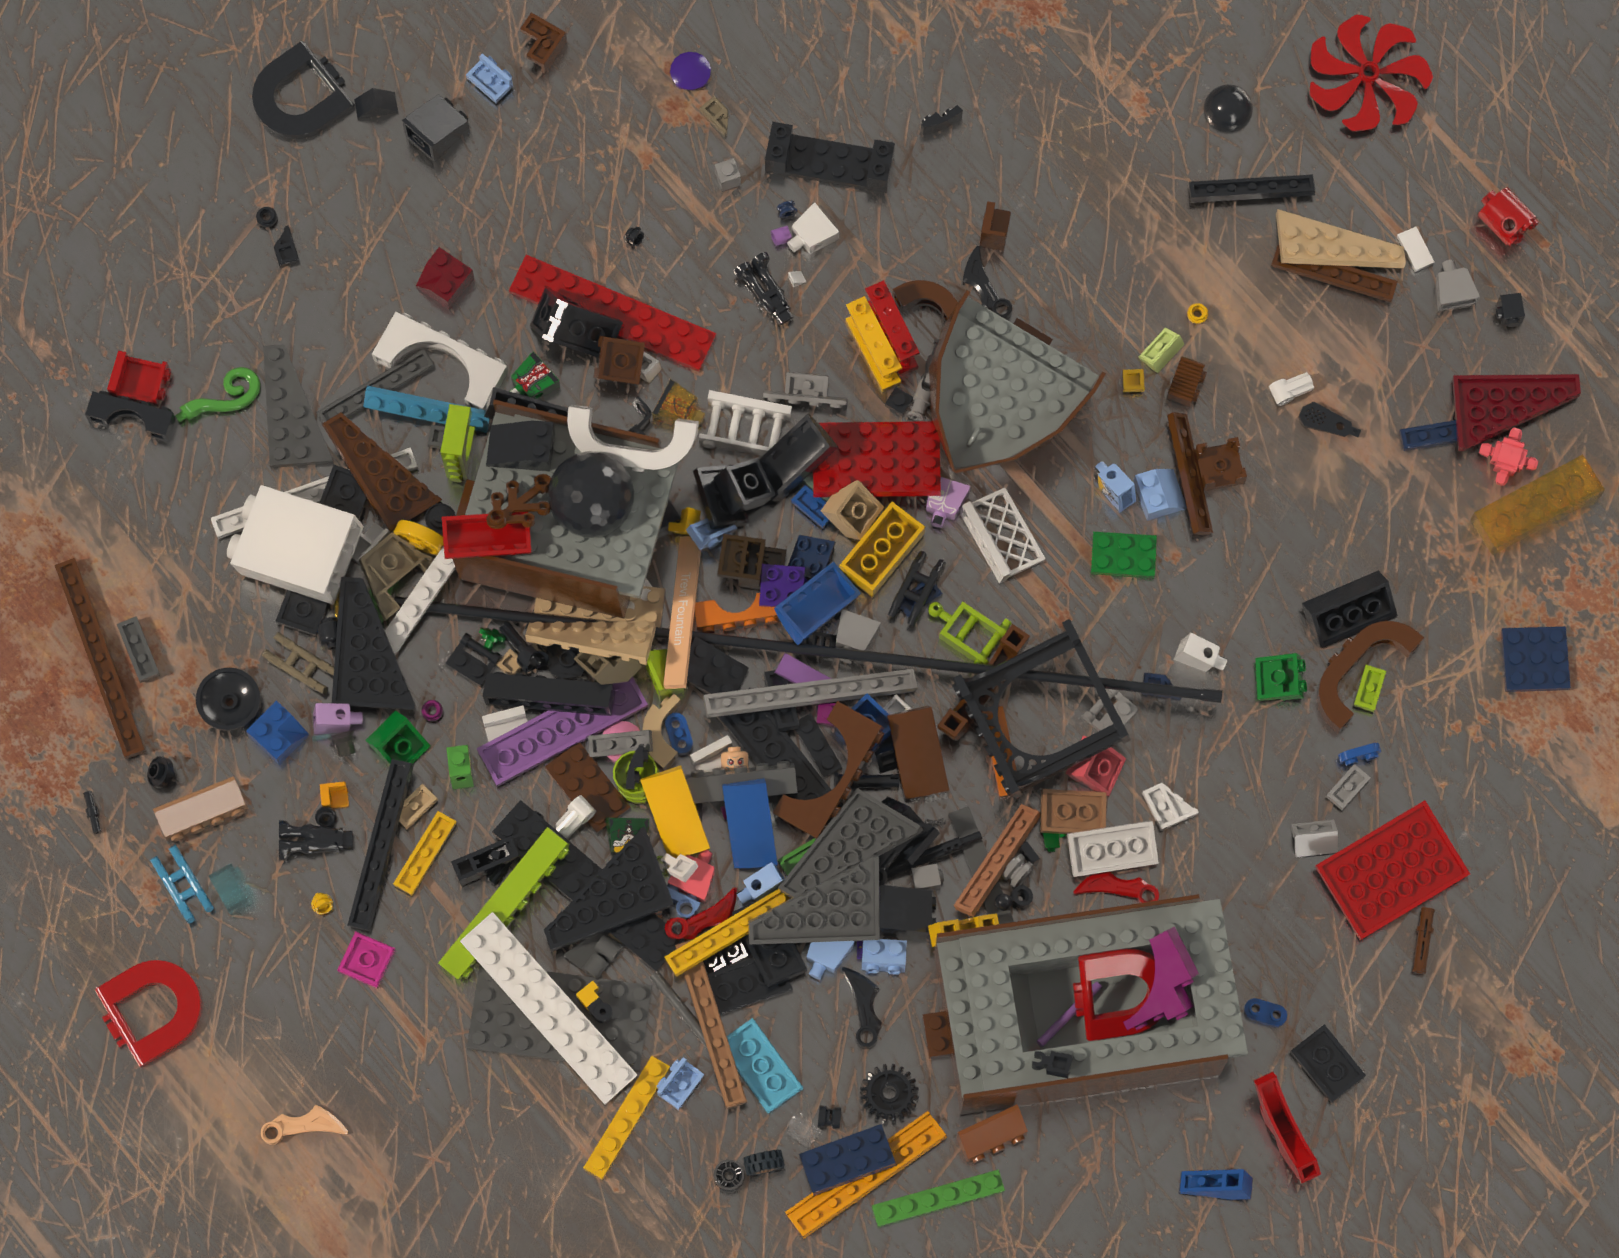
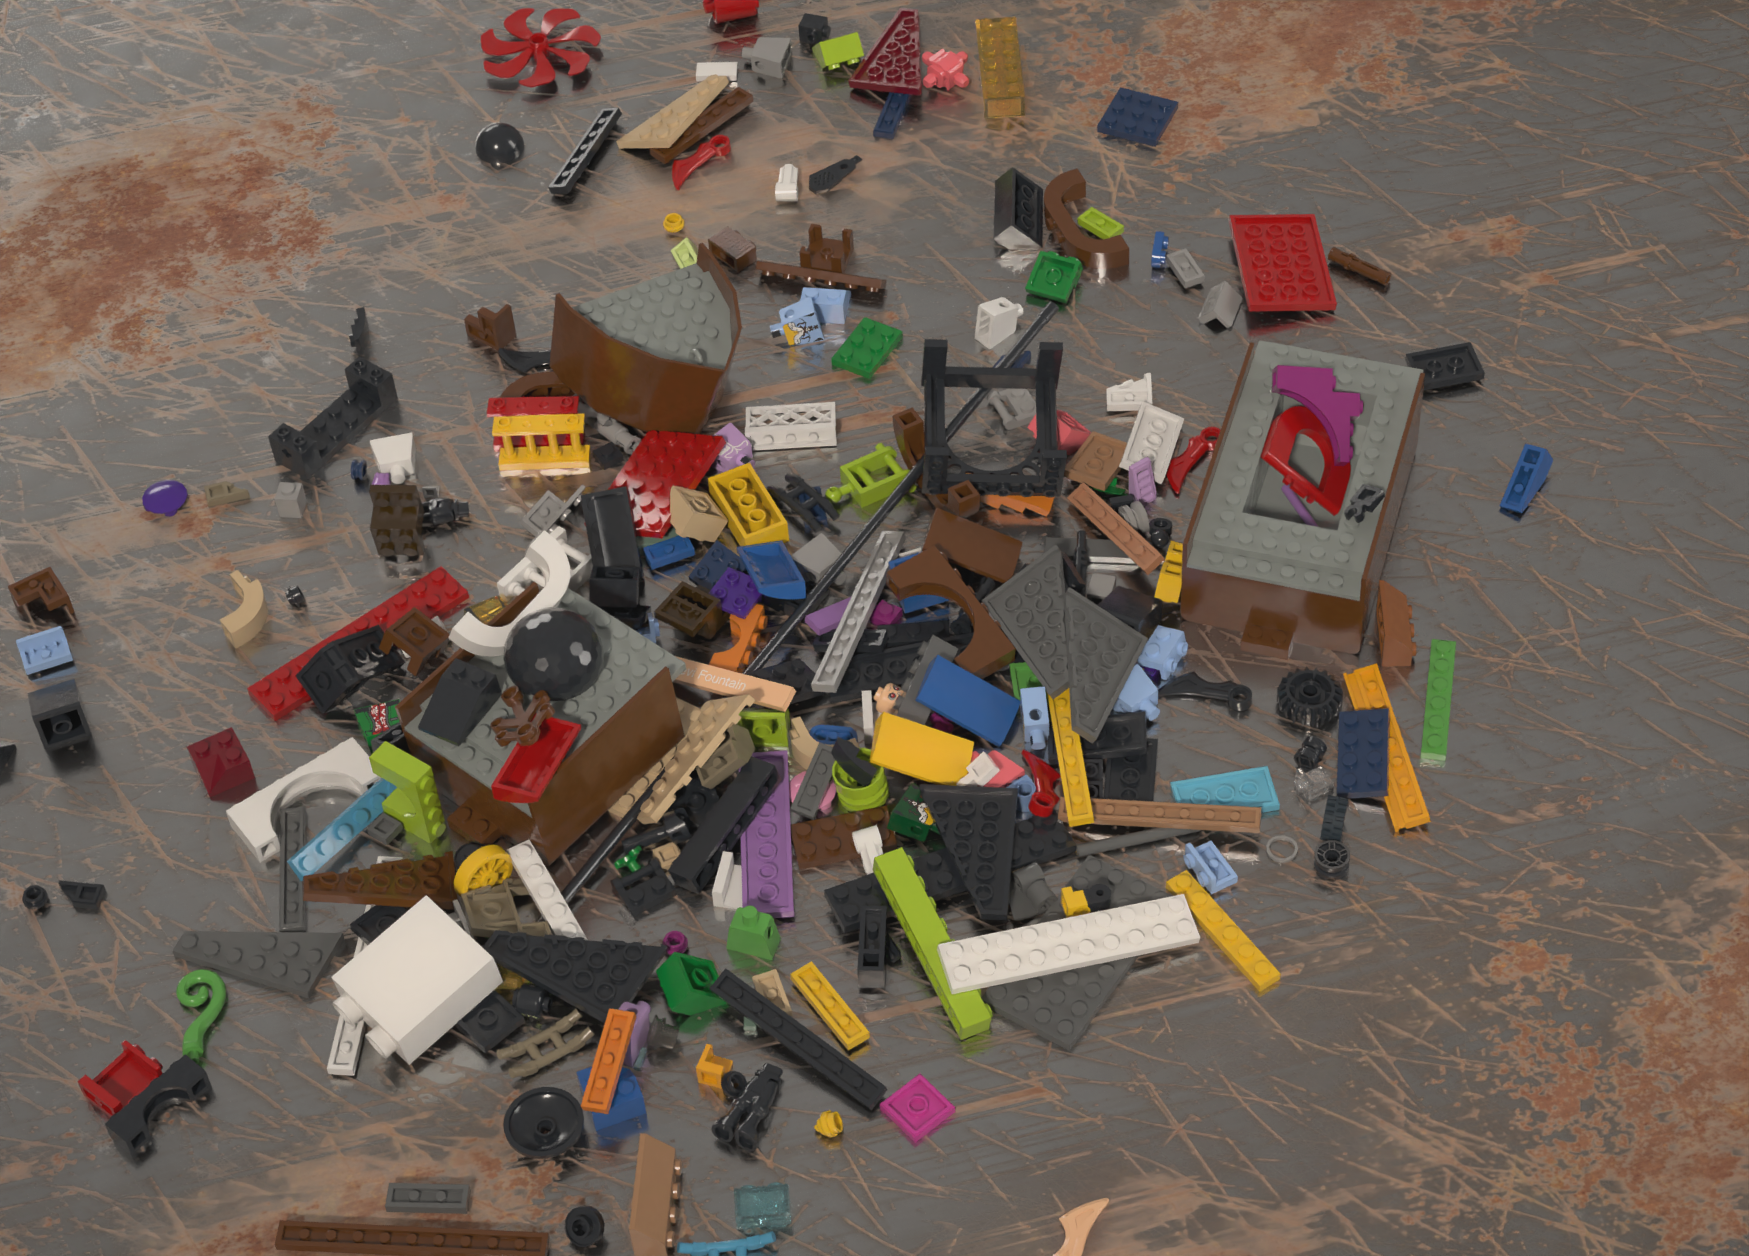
camera: 60 degrees left, 25 degrees down
red arch [1254,1072,1321,1184] -> none
none -> tan arch [220,570,268,648]
none -> dark brown bracket [369,485,425,556]
none -> orange plate [581,1008,637,1114]
none -> red piece [672,135,731,190]
none -> lime slope [812,32,864,71]
none -> lavender slope [1129,457,1156,506]
none -> light grey piece [1266,835,1298,863]

